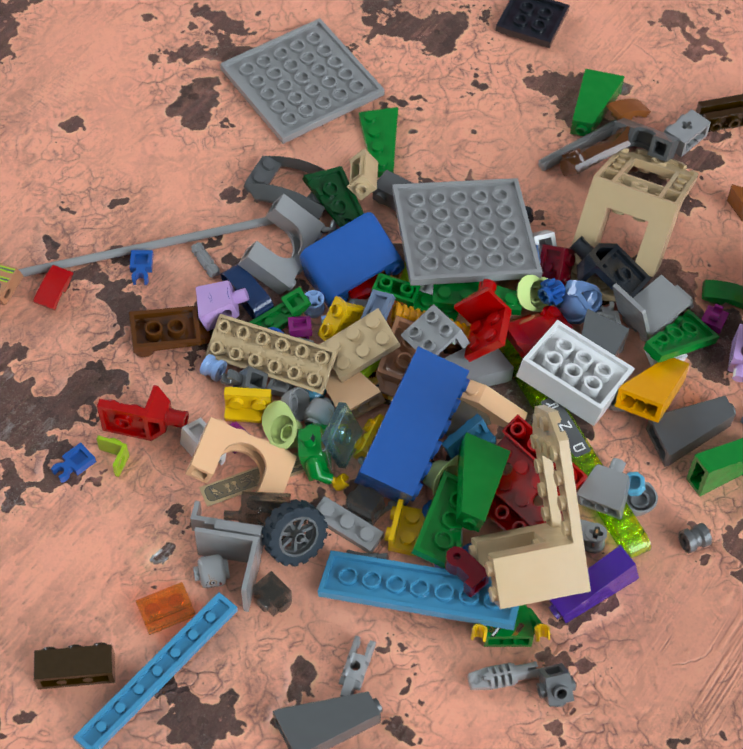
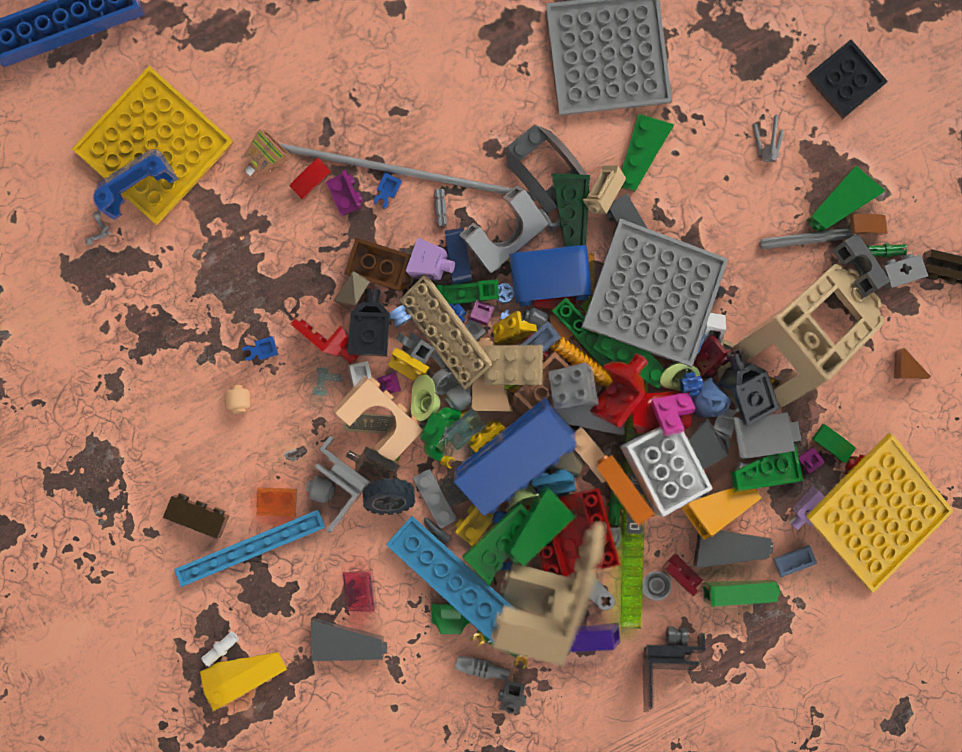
camera: 25 degrees right, 30 degrees up
lime bracket [96,435,129,477] -> none
clear smoke brick [253,571,292,617] -> none
light grey hinge [339,635,377,697] -> none
dark red leg [445,546,489,598] -> none
reddish brown slope [560,126,631,176] -> none
light grey torso [577,458,630,520] -> none
medium azure tile [627,472,645,496] -> none
none -> light nougat head [225,385,251,414]
none -> clear light blue piece [312,368,341,396]
none -> magenta bracket [326,170,363,217]
none -> dark tan slope [333,271,370,311]
none -> clear pink slope [343,569,377,612]
none -> black plate [348,288,391,357]
none -> green slope [432,603,470,634]
none -> orange slope [596,454,654,526]
none -> black piece [643,633,706,713]
none -> dark pink plate [651,392,695,436]
none -> dark red bracket [662,554,703,597]
none -> light grey plant [753,114,784,162]
none -> green pin [867,243,907,258]

